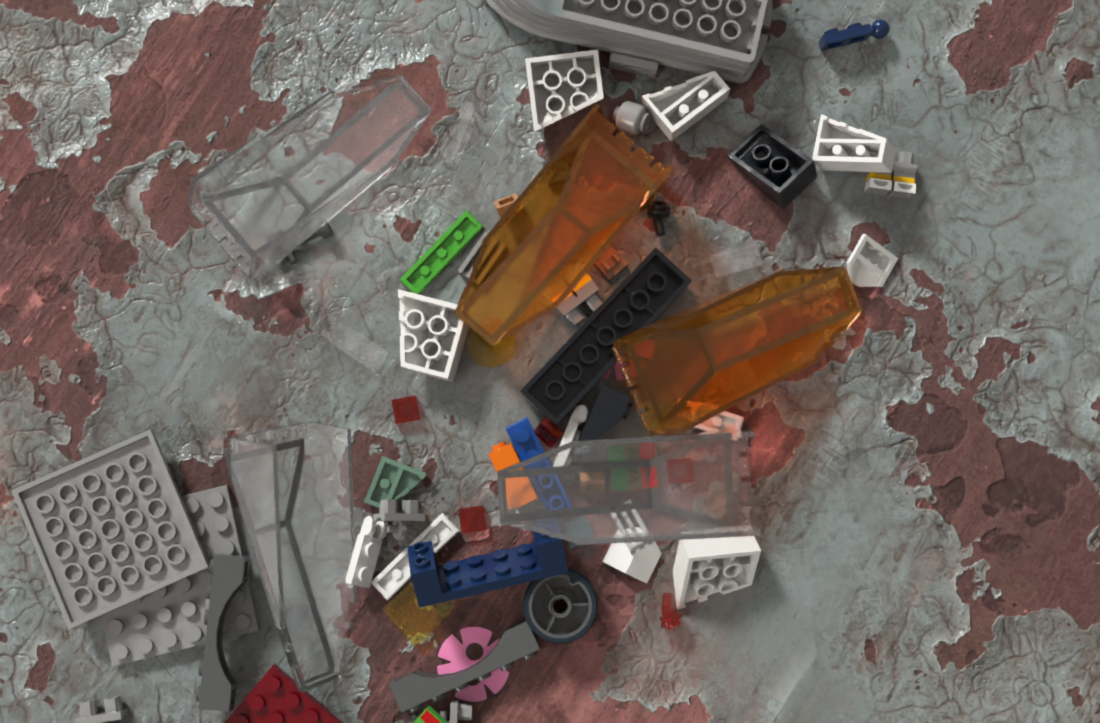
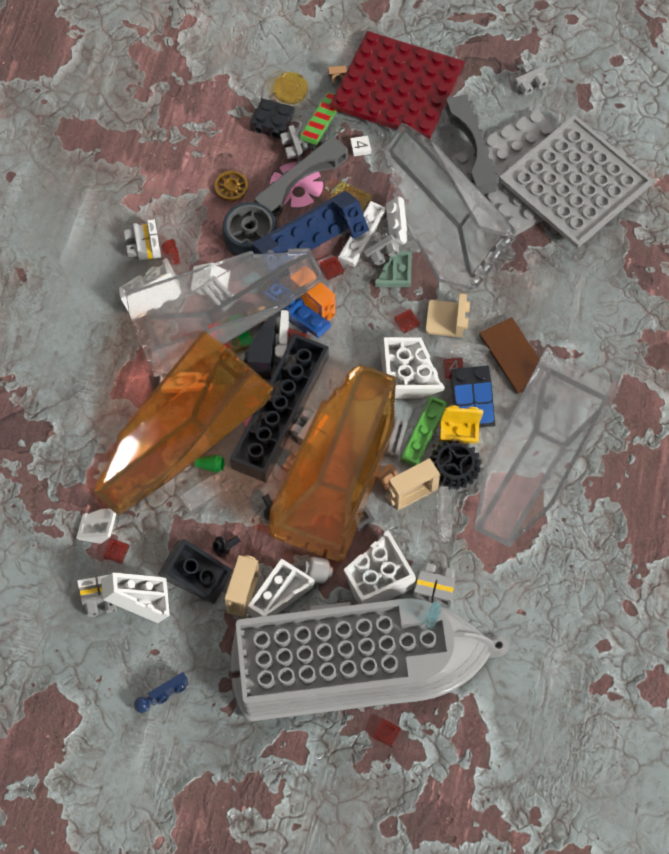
camera: 160 degrees right, 20 degrees down
none -> clear red tile [103,539,130,564]
none -> light grey hips [124,219,161,261]
none -> green cone [195,454,225,474]
none -> black plate [213,535,241,556]
none -> pearl gold wheel [214,171,248,202]
none -> tan window [225,555,259,618]
none -> white tile [350,136,371,156]
none -> tan window [387,458,440,510]
none -> light grey hips [413,563,456,608]
none -> tan bracket [426,293,470,338]
none -> black gear [430,439,481,490]
none -> yellow bracket [440,405,483,444]
none -> clear red tile [443,358,463,378]
none -> slope [450,365,496,428]
none -> reddish brown tile [479,317,550,394]

